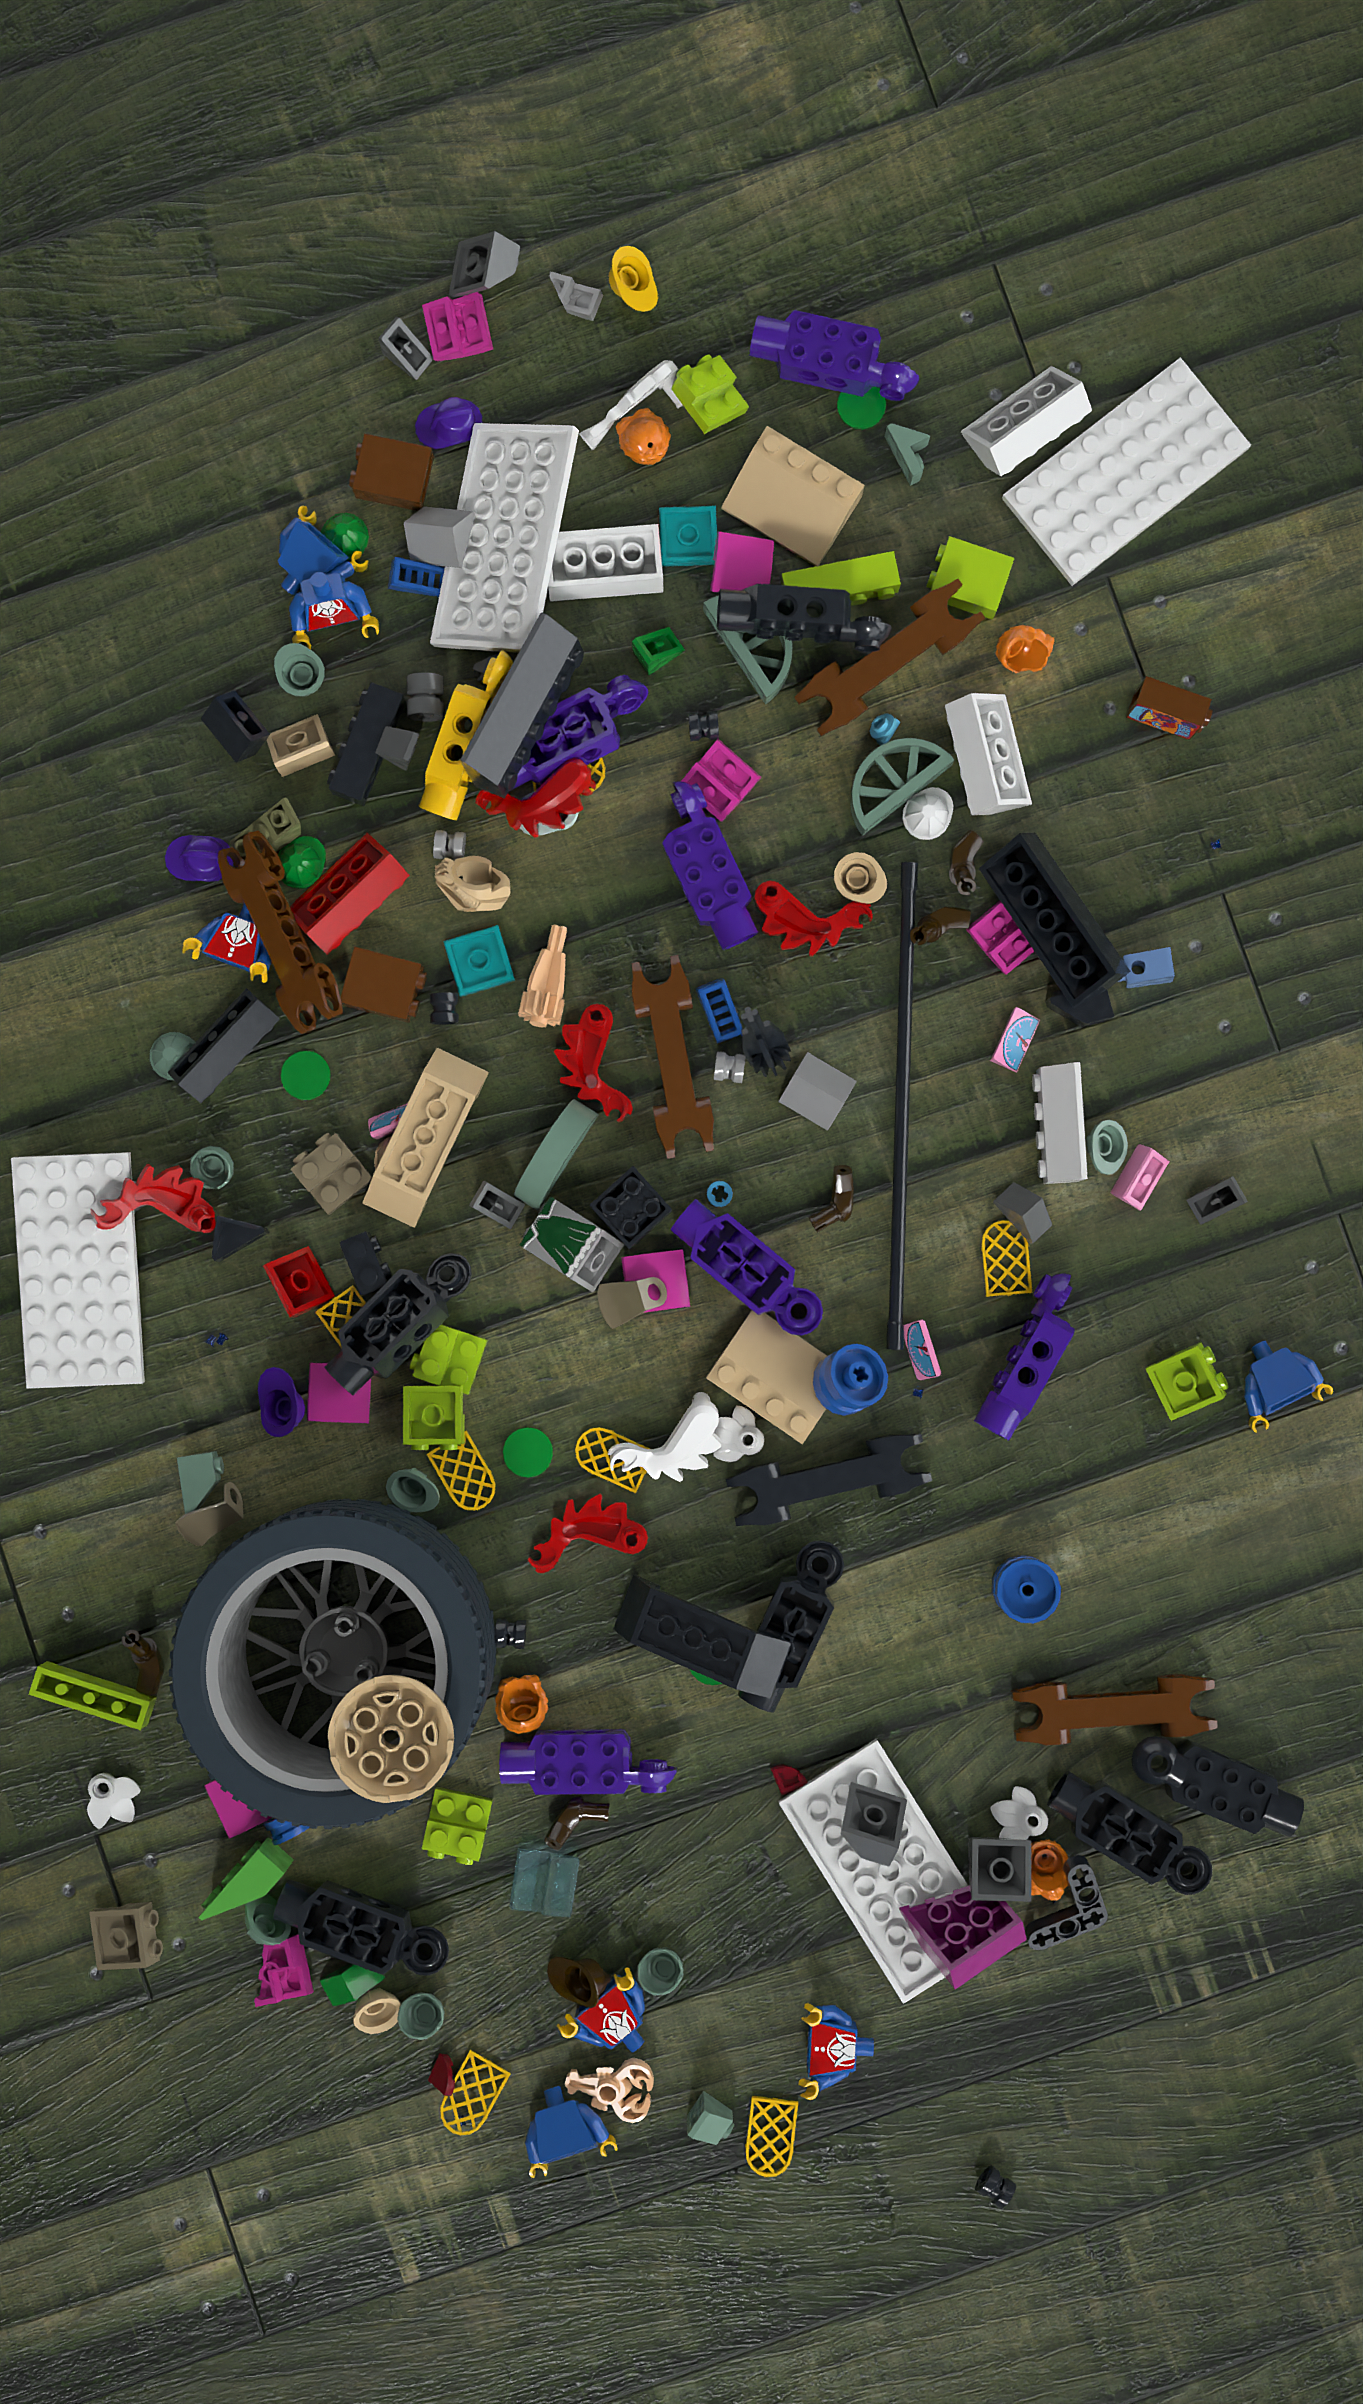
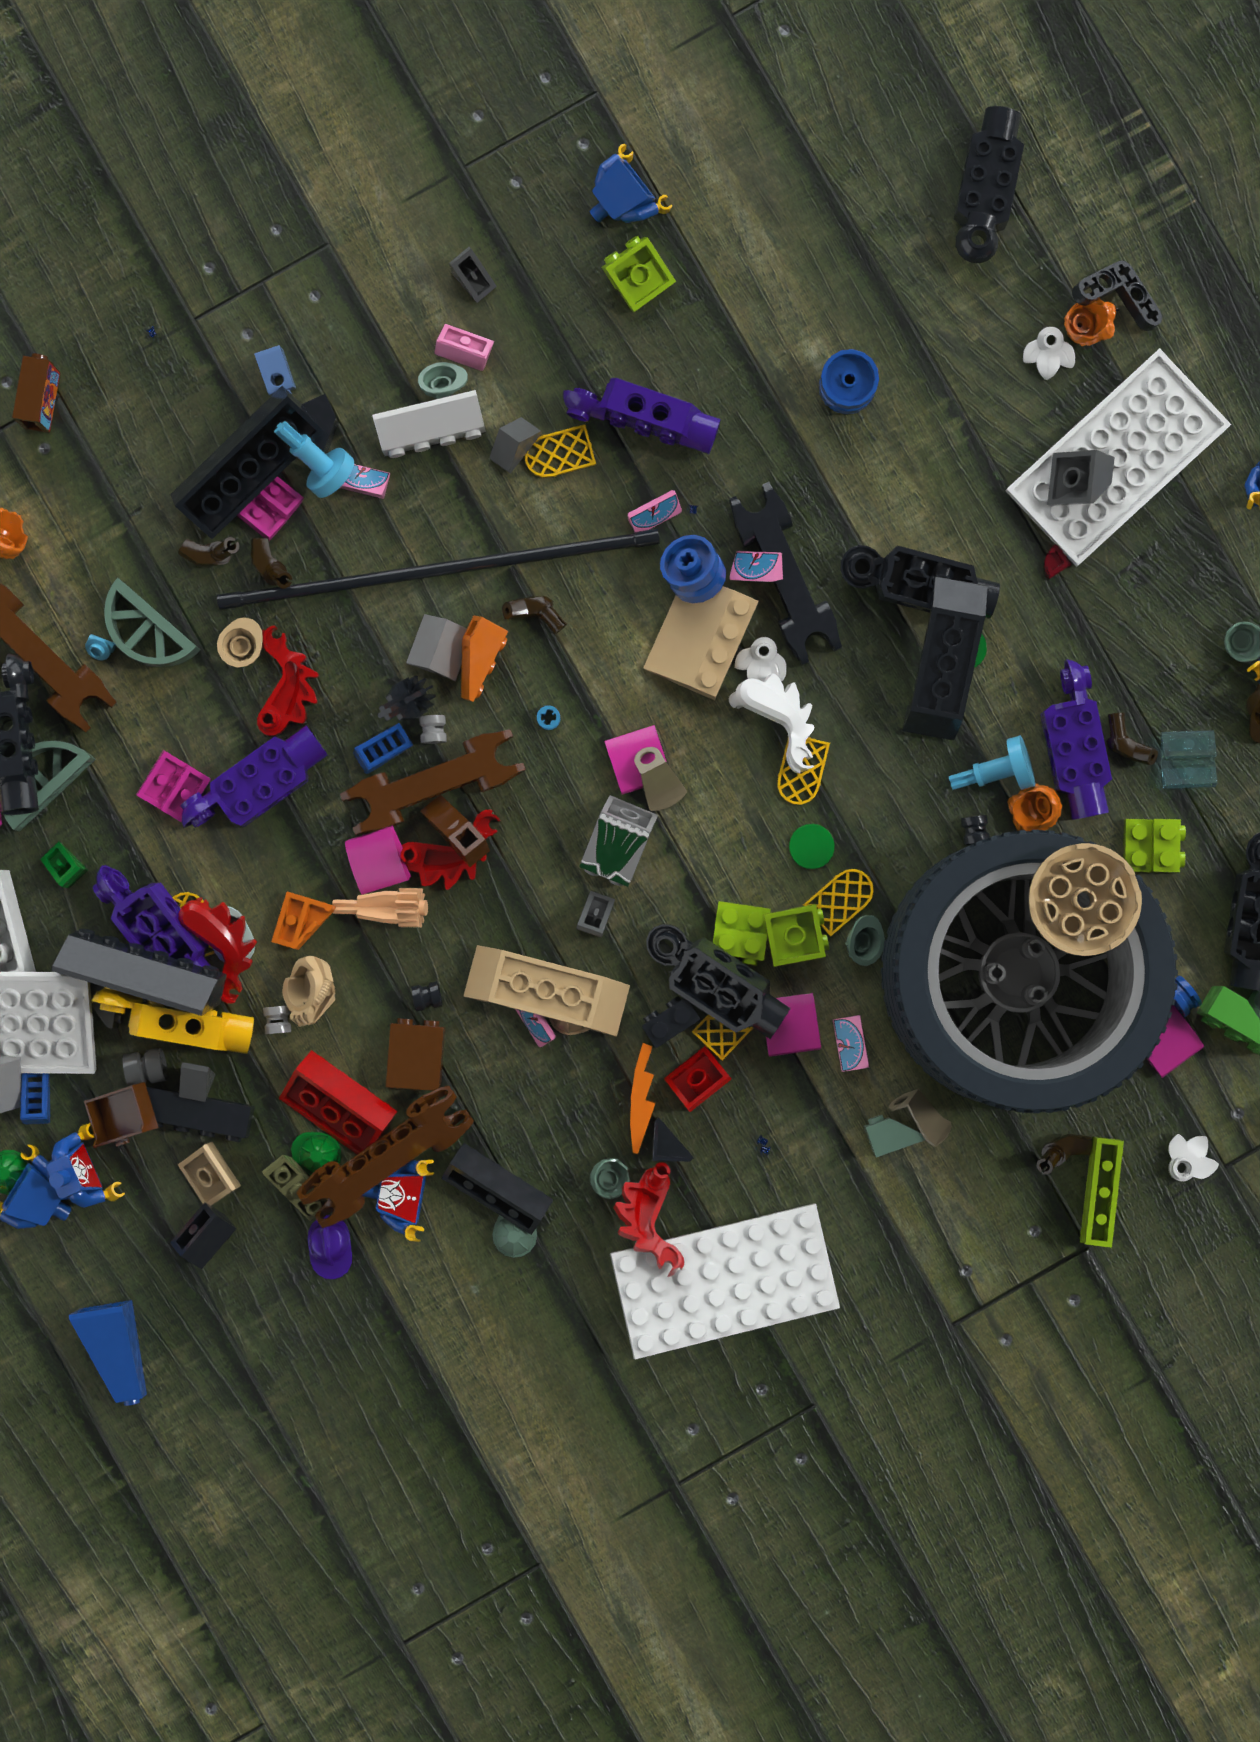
camera: 95 degrees left, 0 degrees up
dark purple piece [258,1367,305,1438] -> none
sand green piece [274,643,325,696] -> none
green piece [281,1051,331,1100] -> none
dark tan plate [291,1133,372,1215] -> none
teal tile [443,925,515,997] -> none
sand green window [514,1099,599,1211] -> none
red animal [528,1493,648,1573] -> none
black brick [590,1166,672,1250] -> none
dark purple brick [670,1199,823,1335] -> none
black wheel [689,711,719,742] -> none
magenta wedge [899,1885,1027,1990] -> none
white piece [902,787,953,840] -> none
white slope [945,693,1032,815] -> none
dark grey slope [968,1837,1031,1902] -> none
reddish brown piece [1011,1673,1218,1745] -> none
black brick [1047,1771,1212,1895] -> none
none -> blue slope [69,1300,147,1406]
none -> reddish brown container [84,1082,159,1148]
none -> orange wing [271,891,336,950]
none -> medium azure piece [274,421,354,498]
none -> dark pink slope [345,826,411,895]
none -> reddish brown slope [420,795,490,867]
none -> orange slope [461,616,508,702]
none -> orange slope [630,1043,655,1154]
none -> slope [730,551,783,582]
none -> slope [833,1015,869,1072]
none -> medium azure piece [949,735,1035,790]

